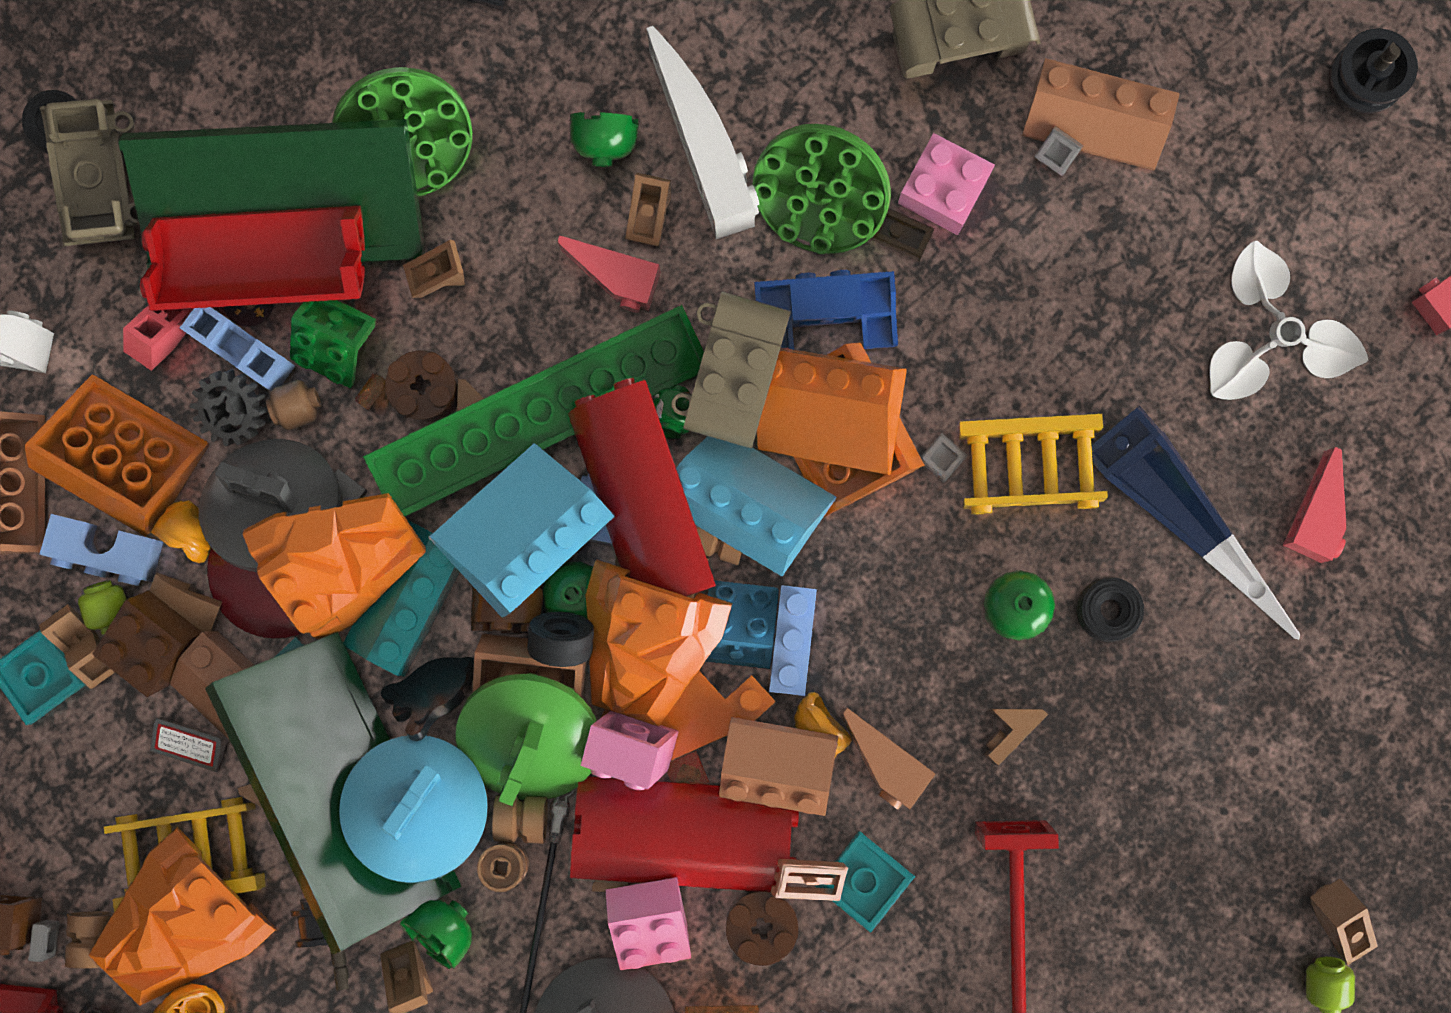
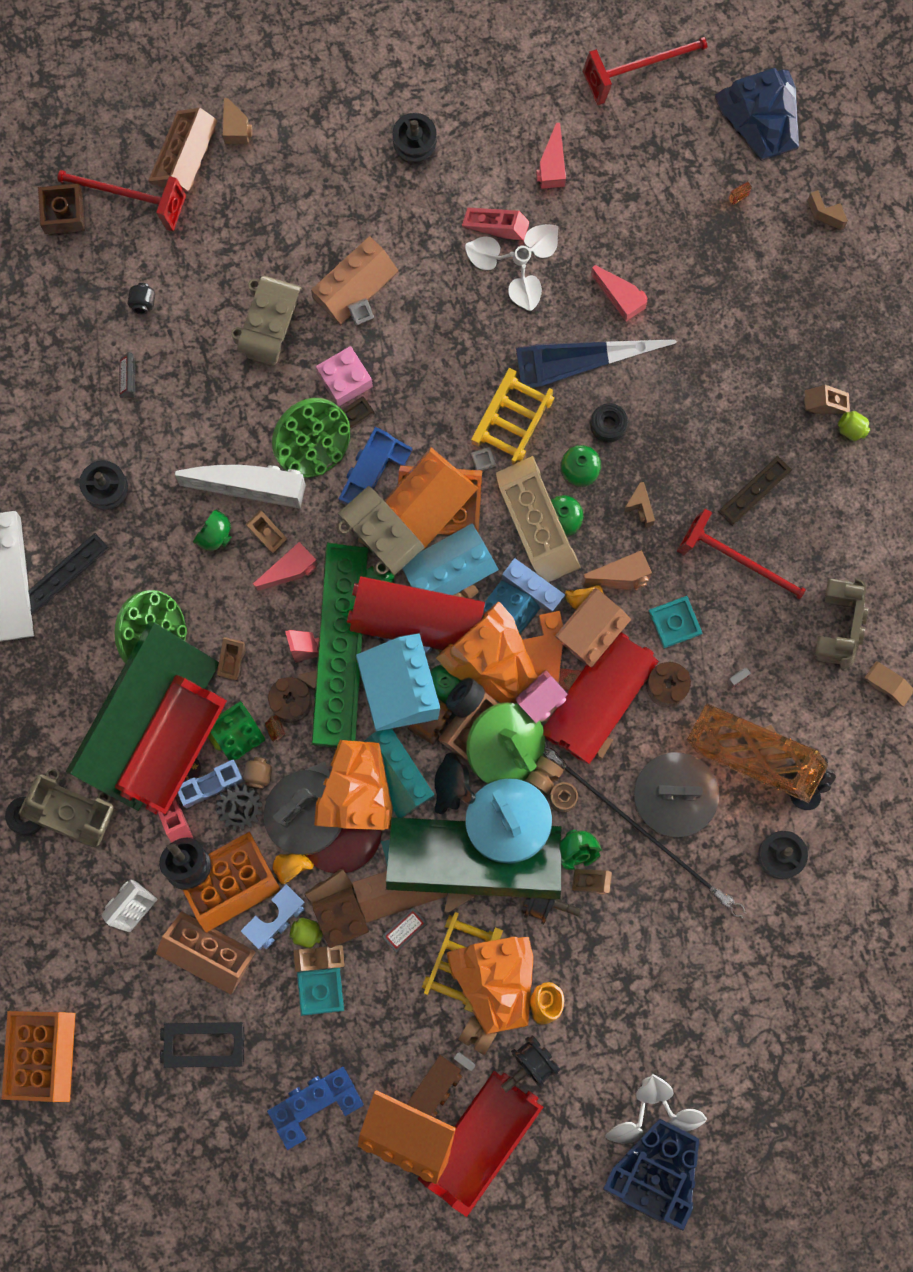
camera: 65 degrees left, 5 degrees down
bright pink brick [606,877,691,970] -> none
nougat tile [771,859,848,901] -> none
none -> black wheel [159,838,211,890]
none -> coral slope [285,630,319,663]
none -> coral slope [462,208,529,240]
none -> tan slope [496,456,581,583]
none -> green cylinder [551,495,584,537]
none -> dark brown tile [718,456,792,526]

